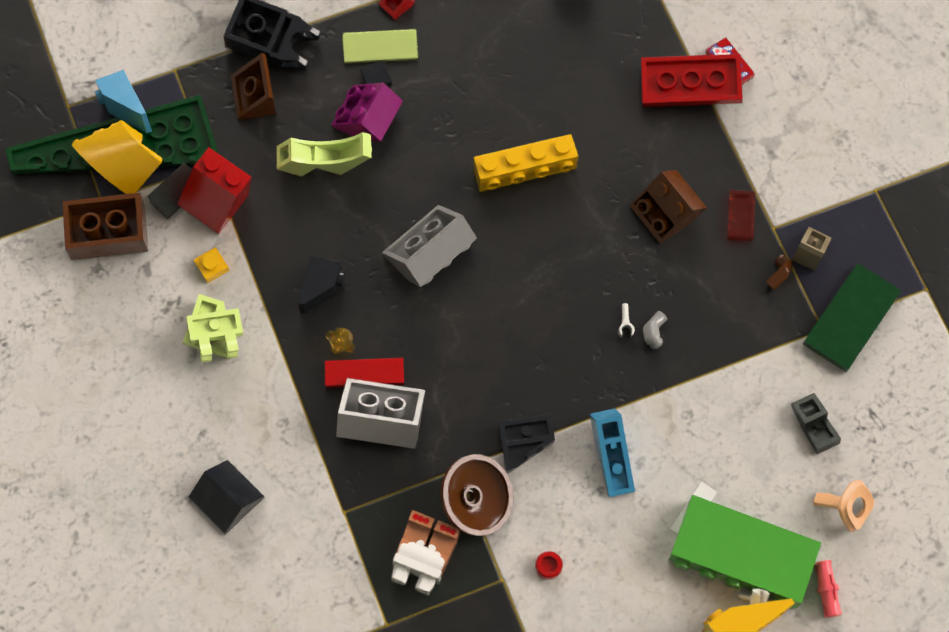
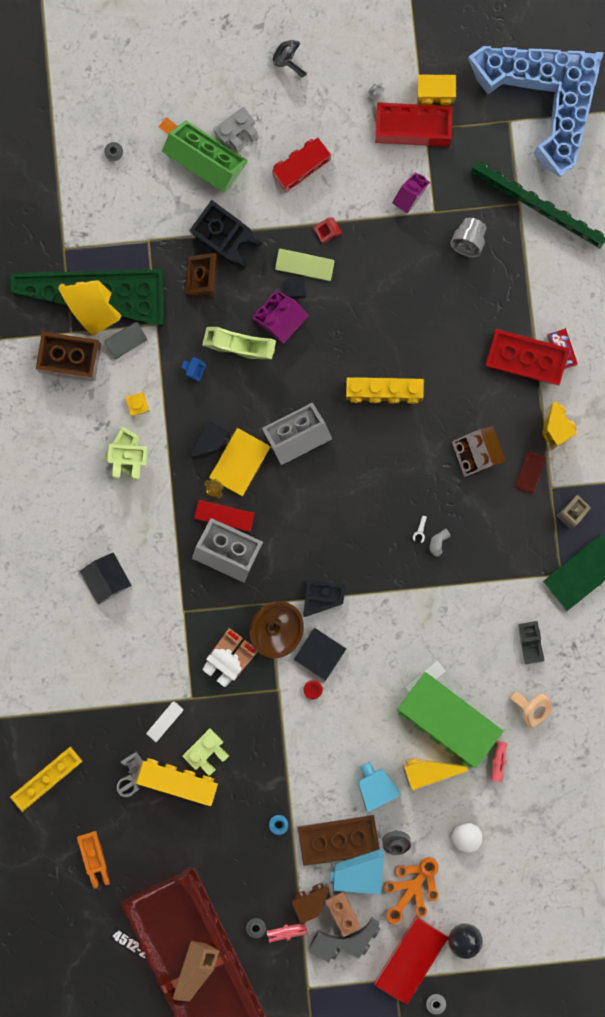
camera: 20 degrees right, 15 degrees up
dark azure slope [94,70,152,133] -> none
red slope [177,147,252,234] -> none
dark azure slope [590,409,635,497] -> none
hand [738,589,769,605] -> none
reddish brown arm [766,255,793,291] -> none
none -> blue tile [181,357,206,382]
none -> yellow tile [209,428,271,497]
none -> black tile [294,628,347,681]
none -> yellow slope [542,401,577,450]

